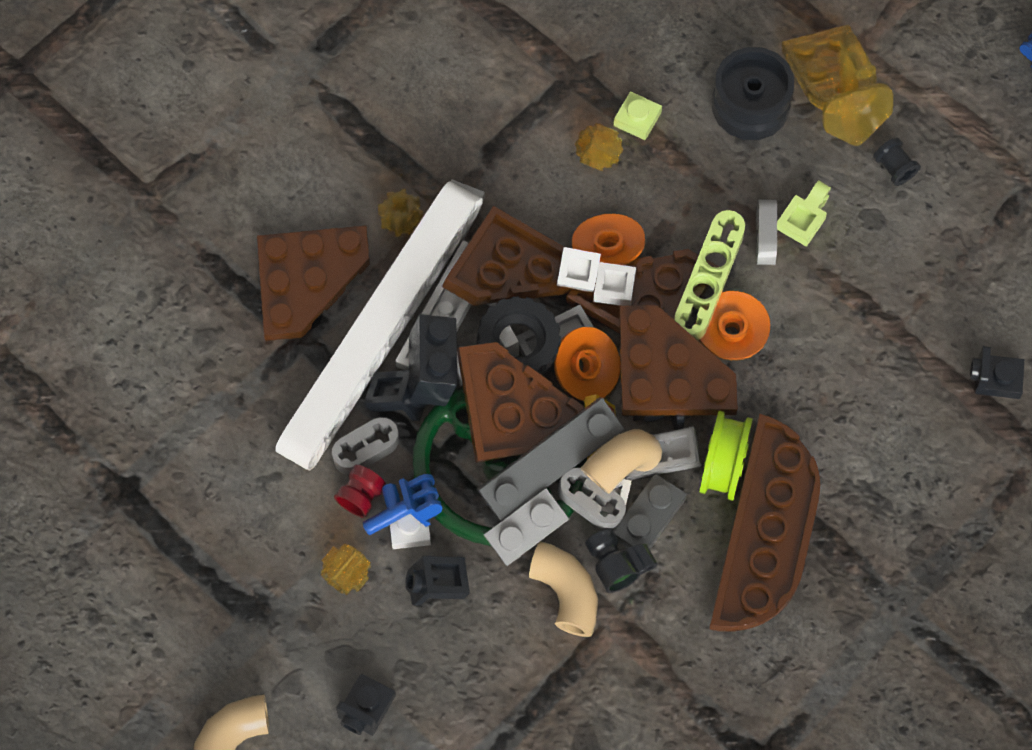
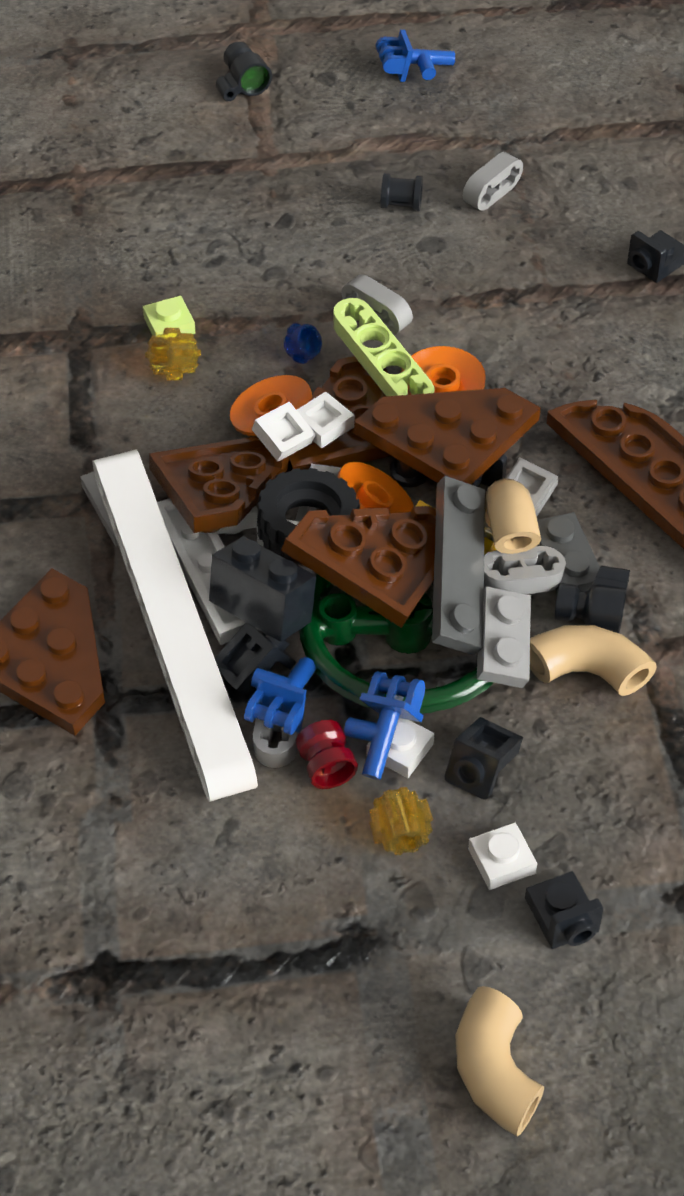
camera: 50 degrees left, 15 degrees down
clear yellow gear [378,189,423,237] -> none
lime wheel [699,411,753,501] -> none
black wheel [712,47,794,140] -> none
yellowish green plate [777,180,831,247] -> none
clear yellow plate [782,24,893,146] -> none
none -> blue arm [244,657,316,735]
none -> clear blue plate [284,323,322,364]
none -> light grey beam [462,152,523,211]
none -> white plate [468,822,537,890]

